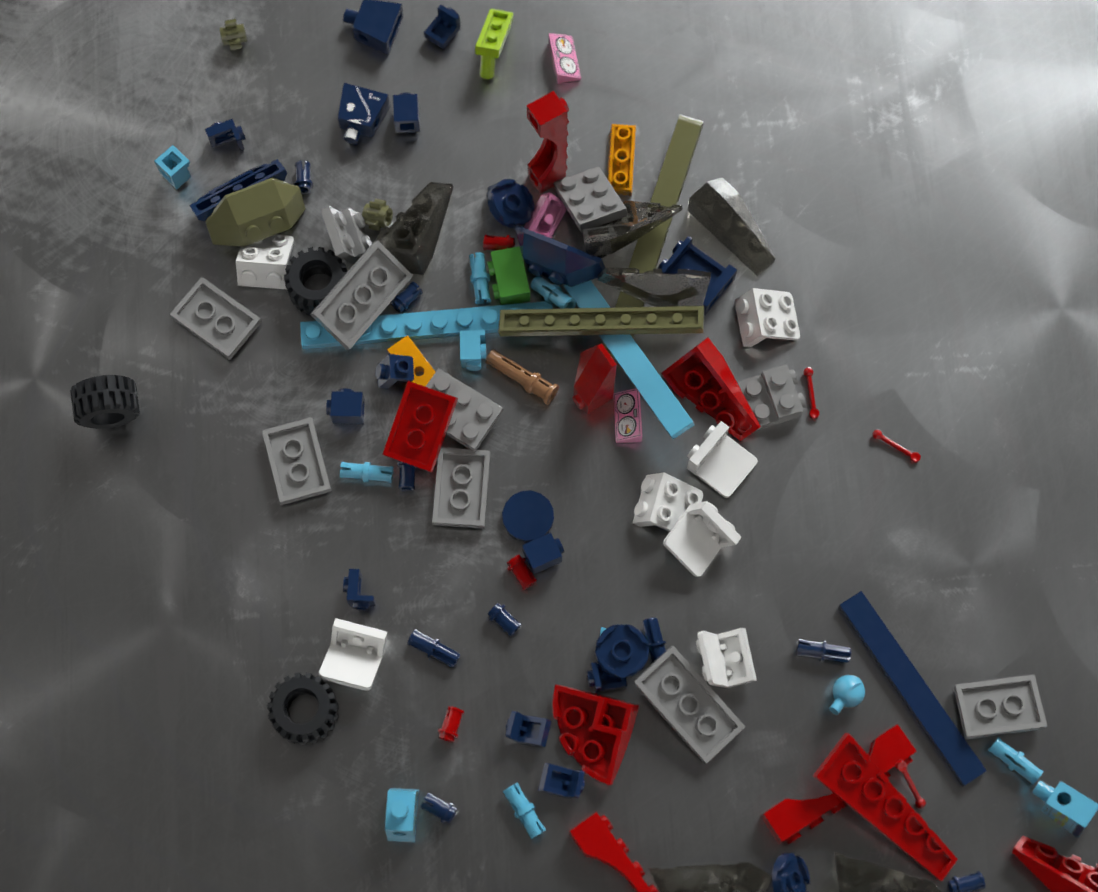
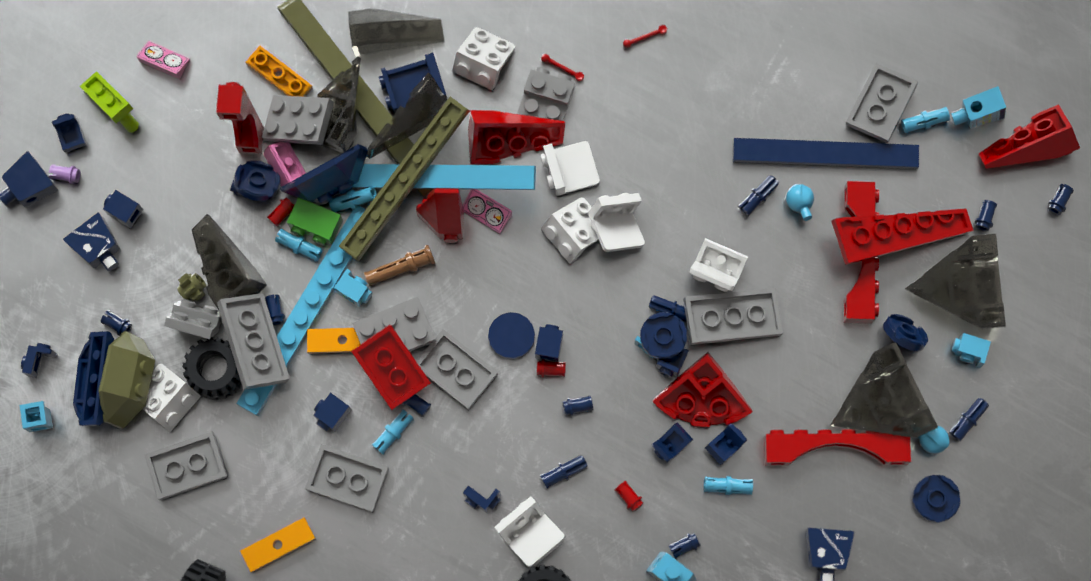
camera: 50 degrees left, 5 degrees up
dark blue bracket [375,354,414,389] -> none
red hinge [895,760,926,809] -> none
none -> lavender pin [49,165,80,184]
none -> light orange tile [240,517,316,573]

